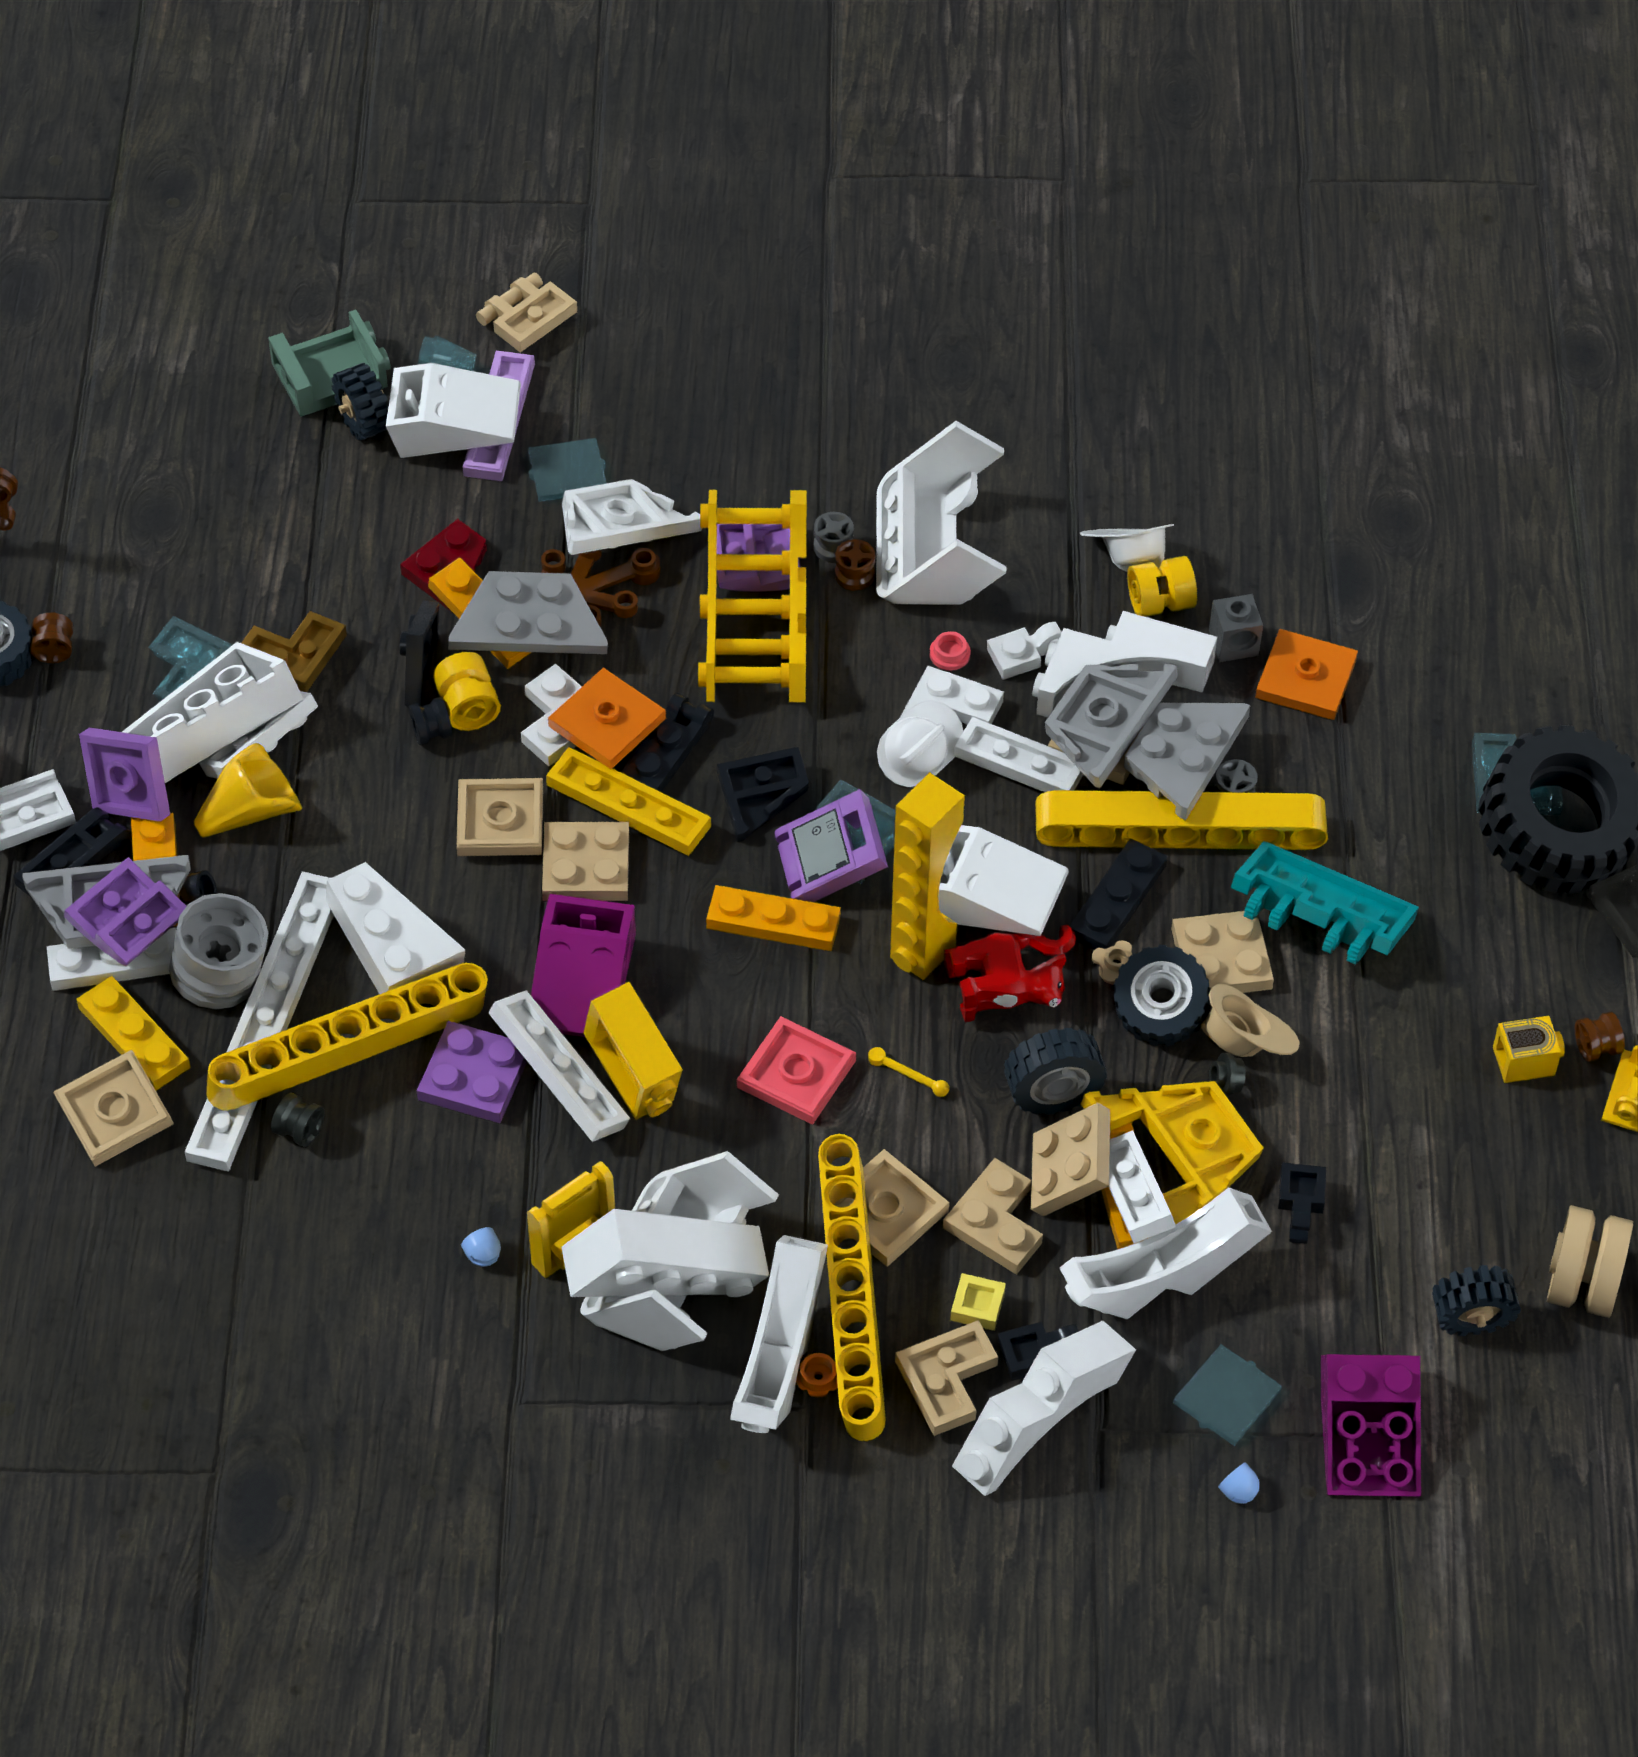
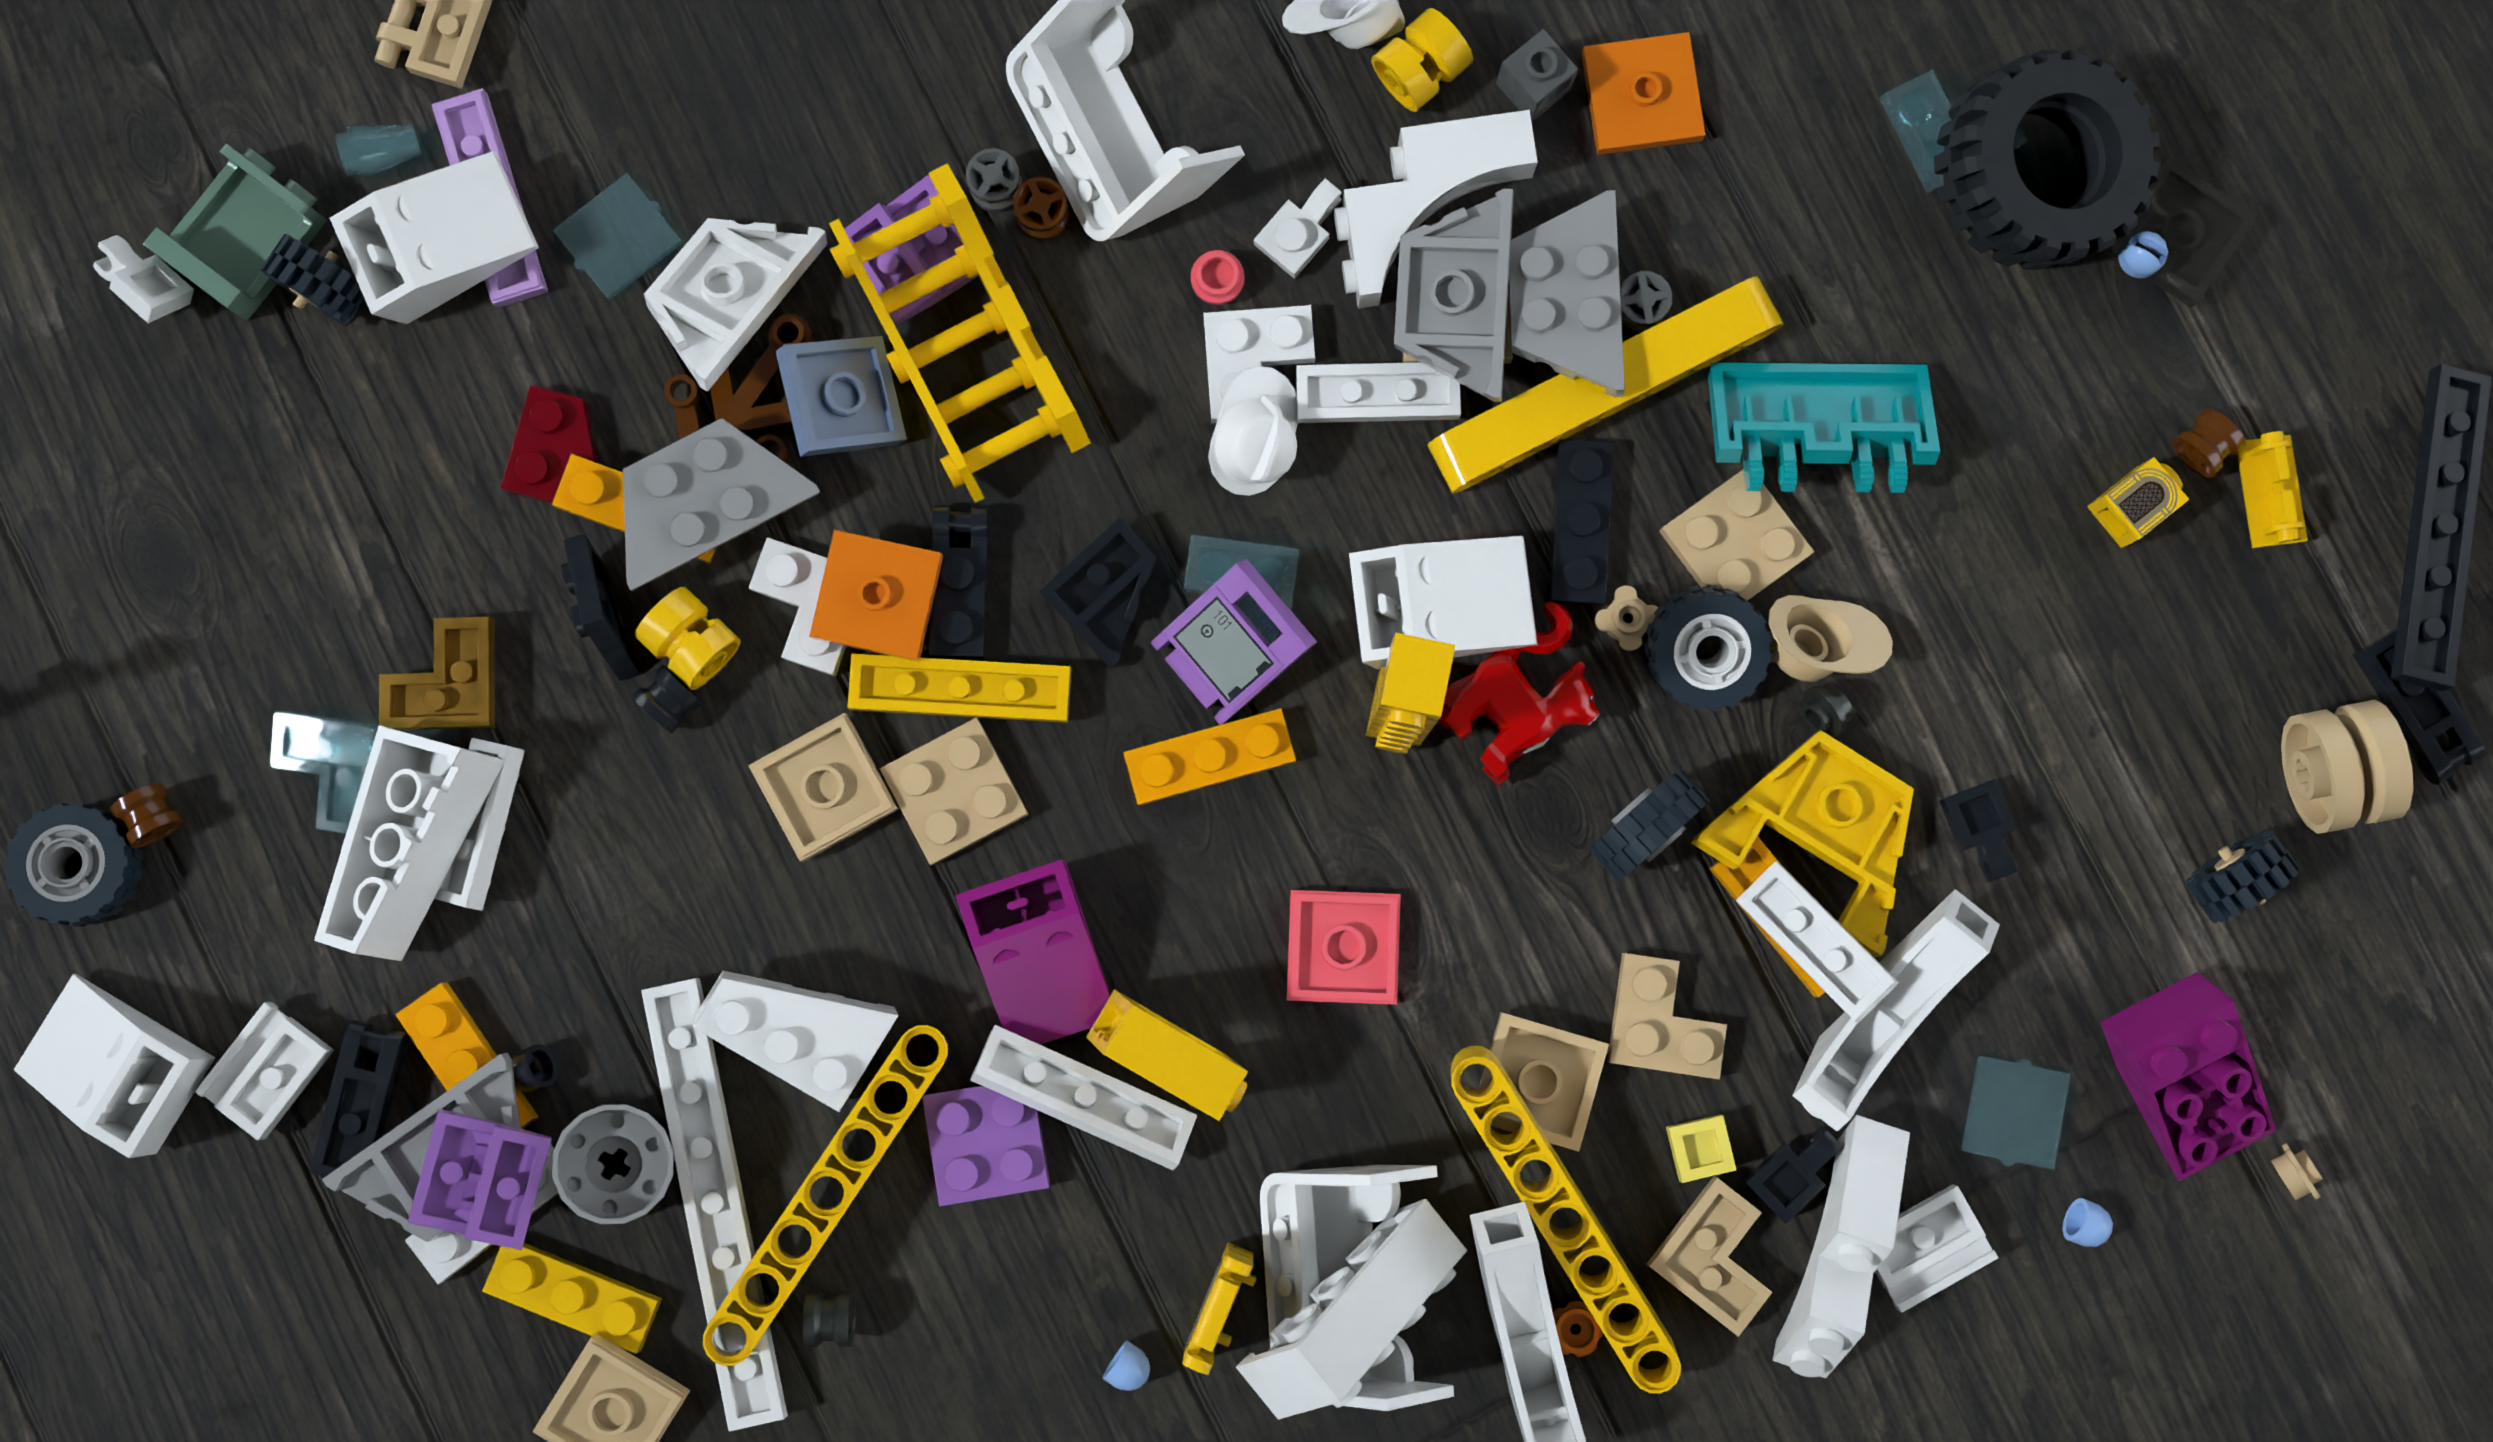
camera: 25 degrees left, 30 degrees up
medium lavender plate [79,728,170,821] -> none
yellow hat [194,743,302,837] -> none
yellow hinge [868,1047,950,1097] -> none
tan plate [1031,1103,1110,1216] -> none
none -> white plate [93,235,194,323]
none -> sand blue plate [776,336,907,457]
none -> white plate [1875,1184,1999,1313]
none -> light blue hinge [2118,231,2168,278]
none -> tan plate [2271,1143,2323,1200]

